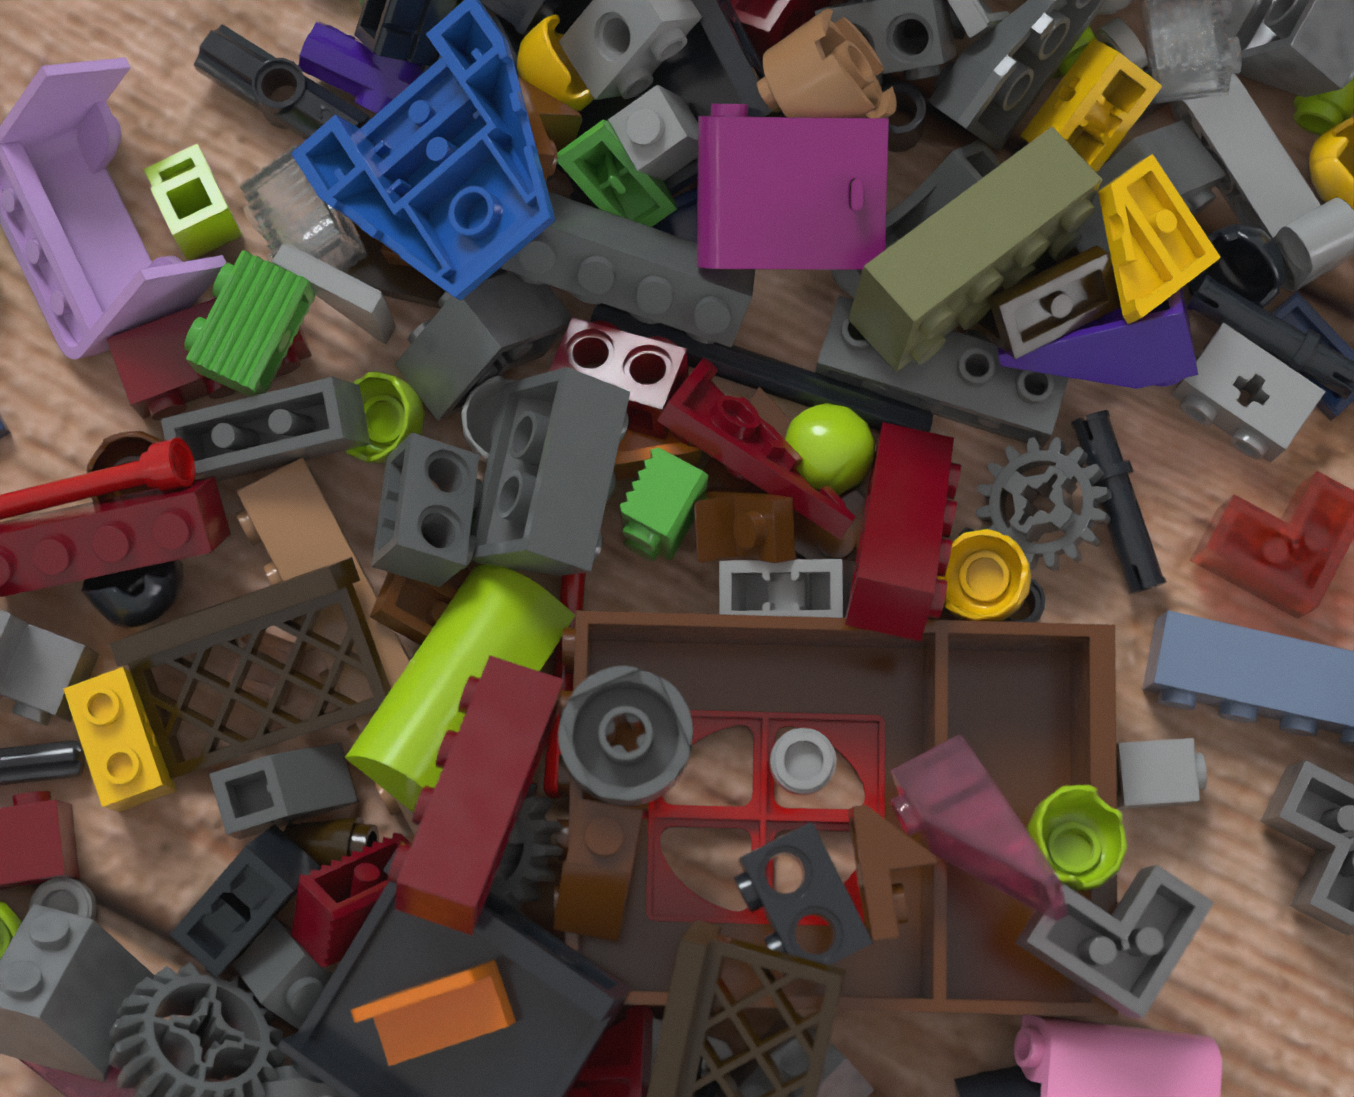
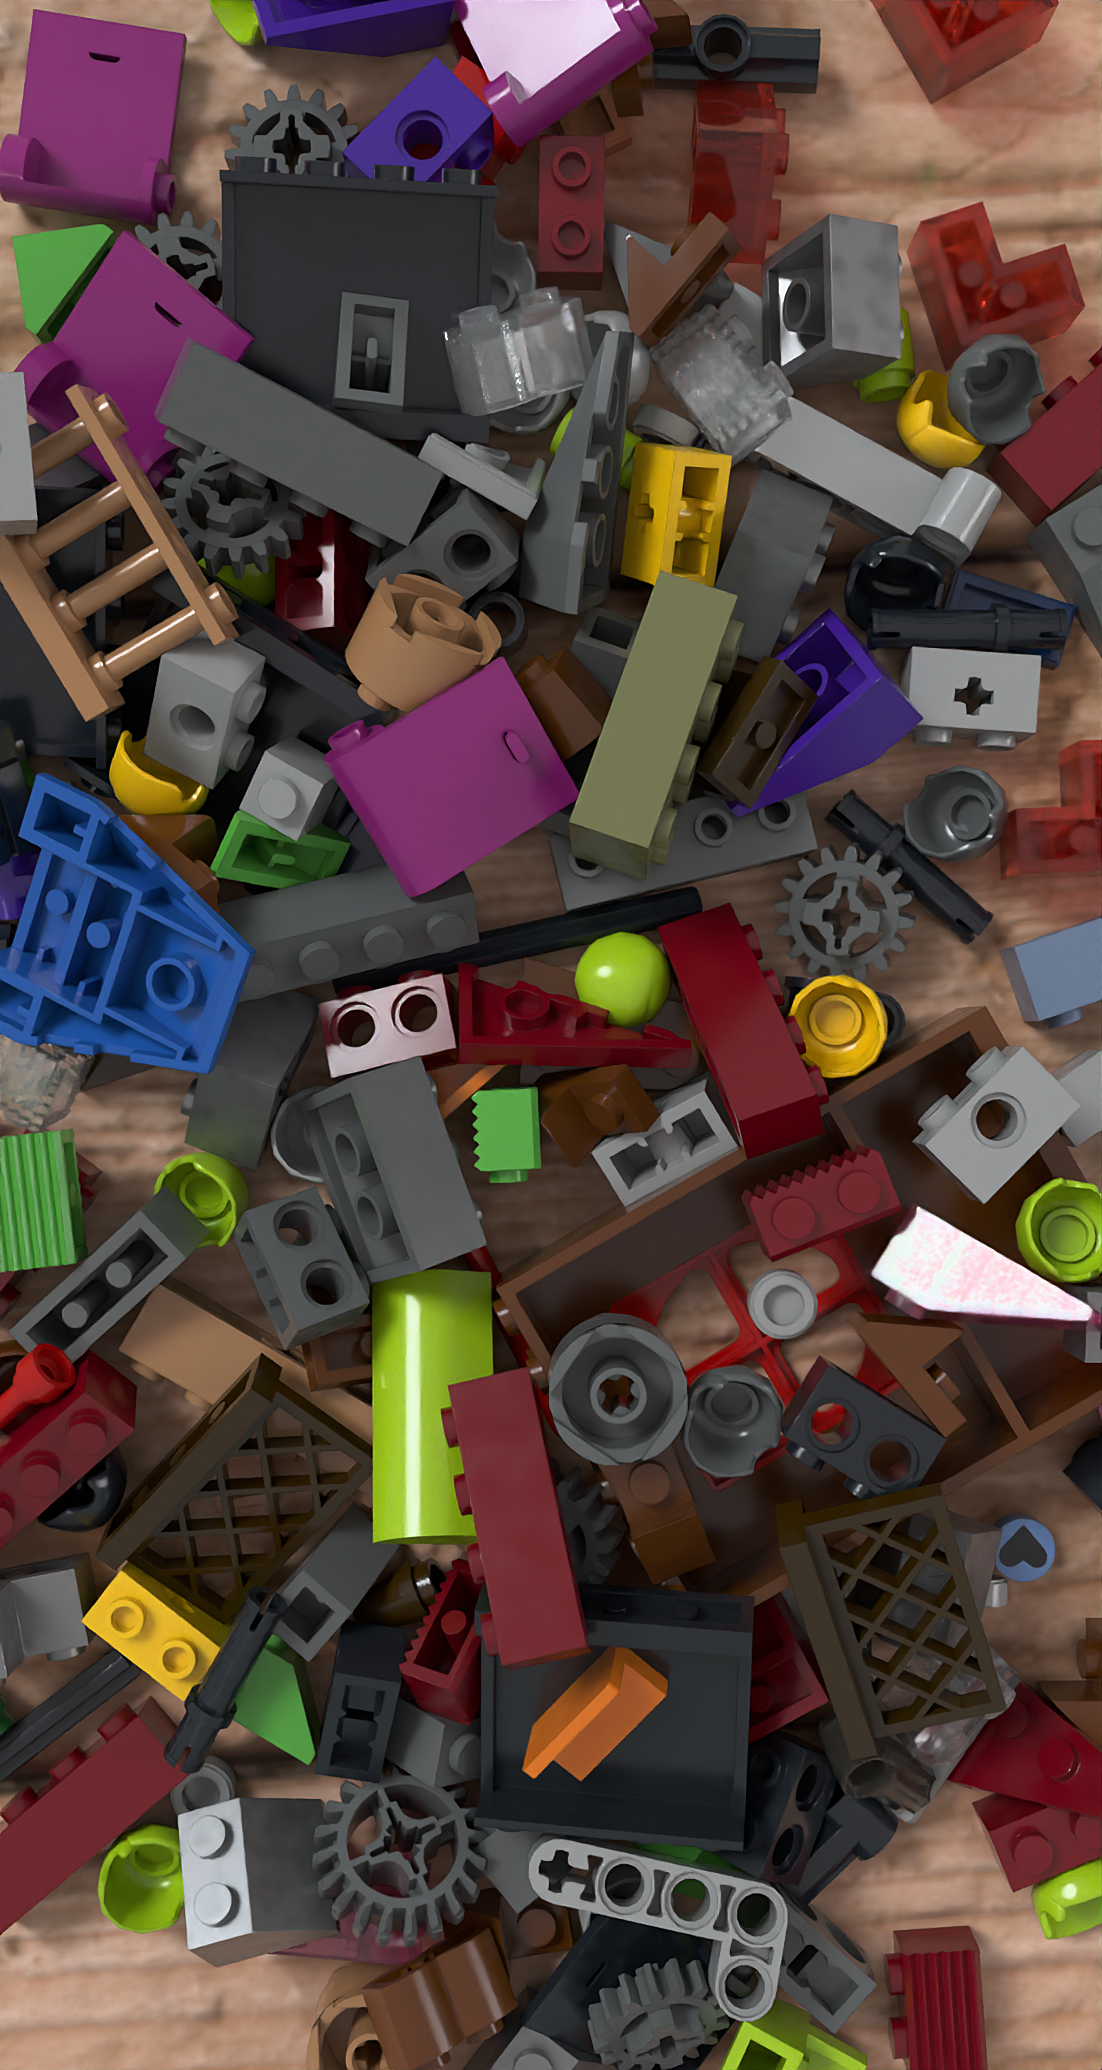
camera: 35 degrees left, 10 degrees up
light grey tile [272,244,396,344] -> none
yellow wing [1098,154,1221,324] -> none
none -> black pin [163,1586,287,1774]
none -> bright green slope [233,1632,321,1765]
none -> reddish brown brick [514,645,613,763]
none -> dark grey hair [679,1364,783,1478]
none -> dark red brick [741,1144,902,1262]
none -> dark grey hair [903,765,1009,864]
none -> light grey brick [912,1046,1082,1204]

